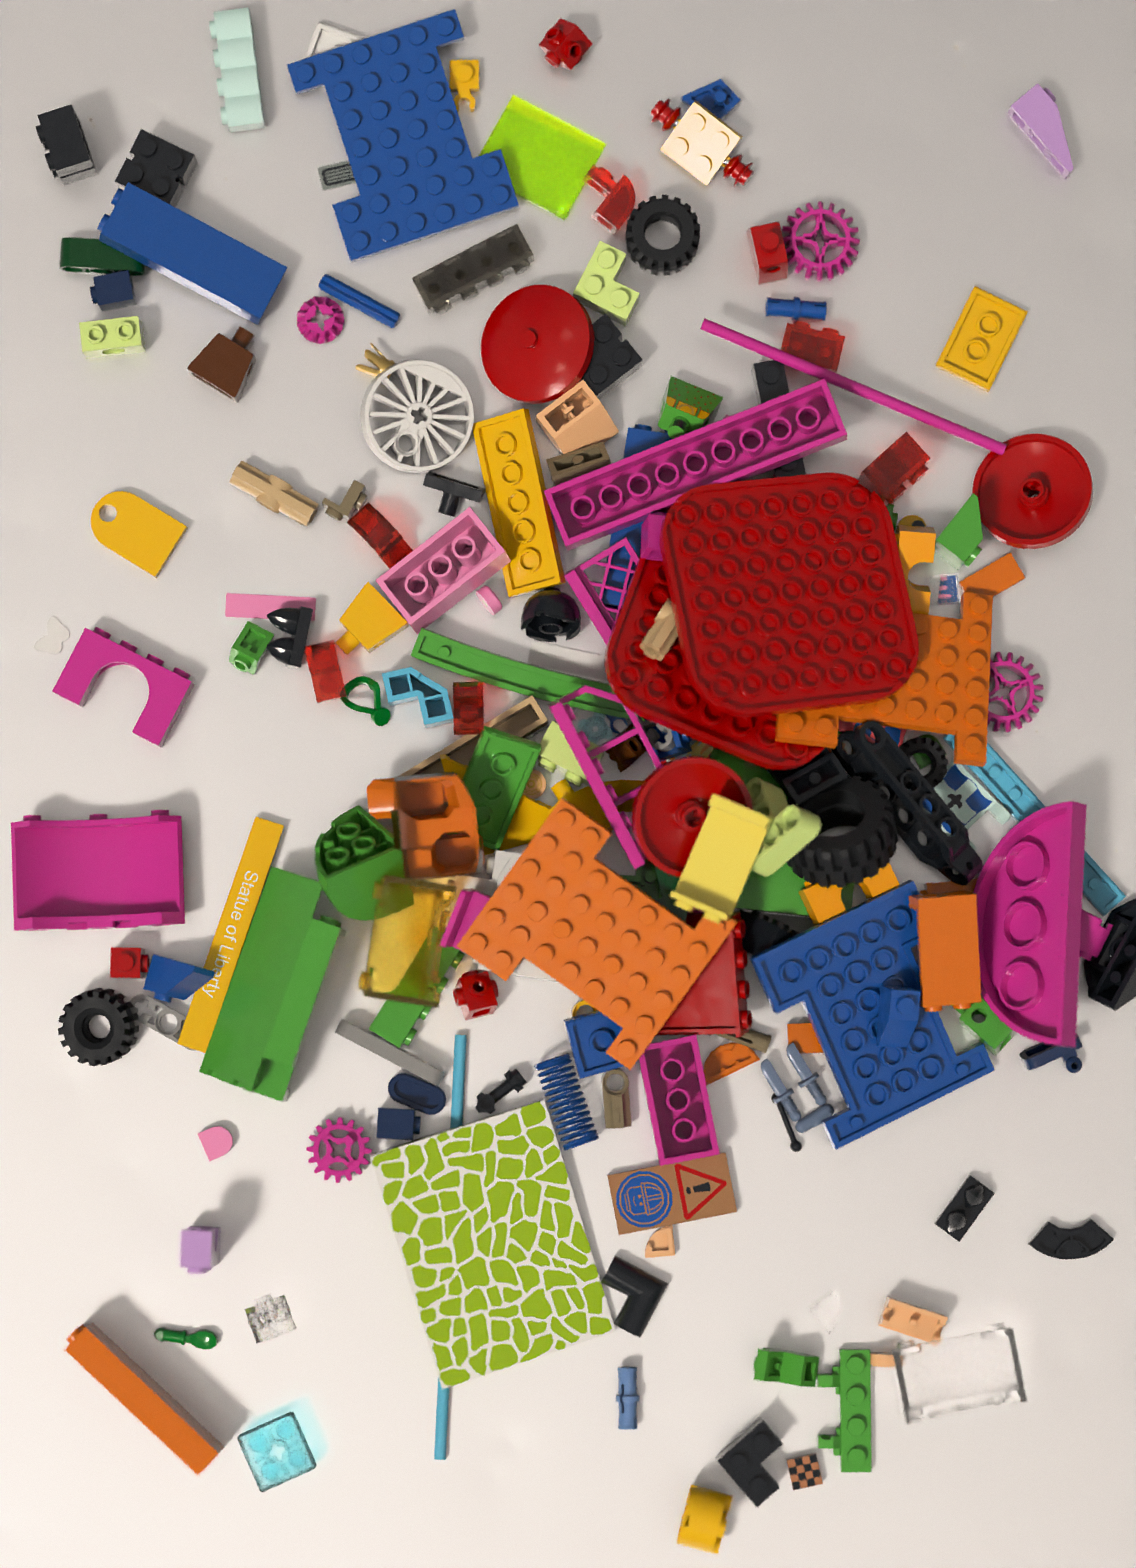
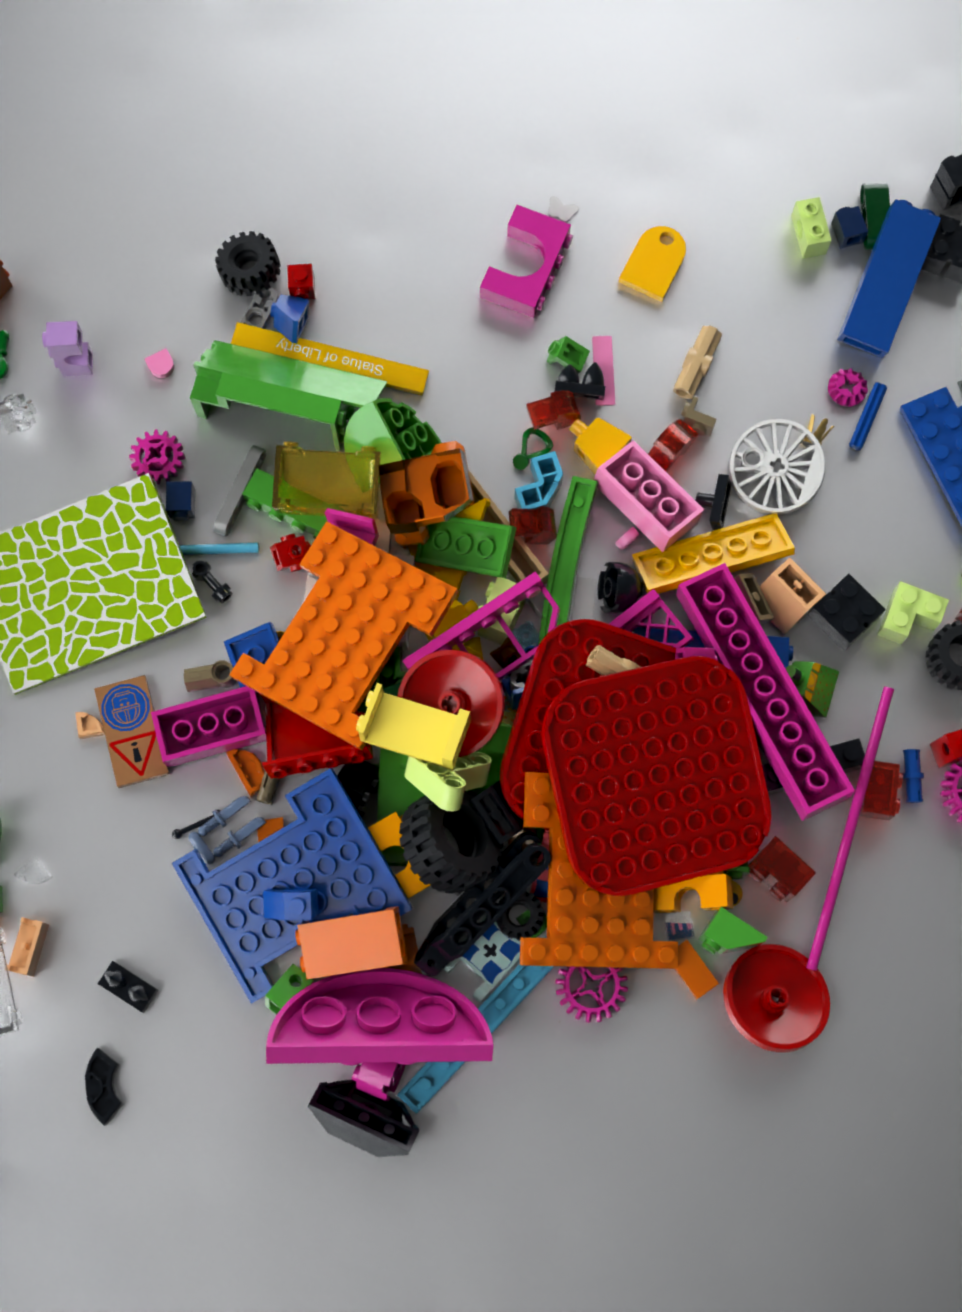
camera: 85 degrees right, 10 degrees down
dark pink panel [11,810,185,931] -> none
reddish brown torso [187,326,256,403] -> none
dark blue tile [388,1073,446,1115] -> none
clear smoke brick [412,224,534,315] -> none
red dish [481,284,594,404] -> none
light nougat tile [523,769,546,799] -> none
blue piece [534,1053,599,1150] -> none
black brick [601,1255,668,1338] -> none
yellow tile [935,286,1028,392] -> none
dark blue piece [1019,1033,1083,1073] -> none

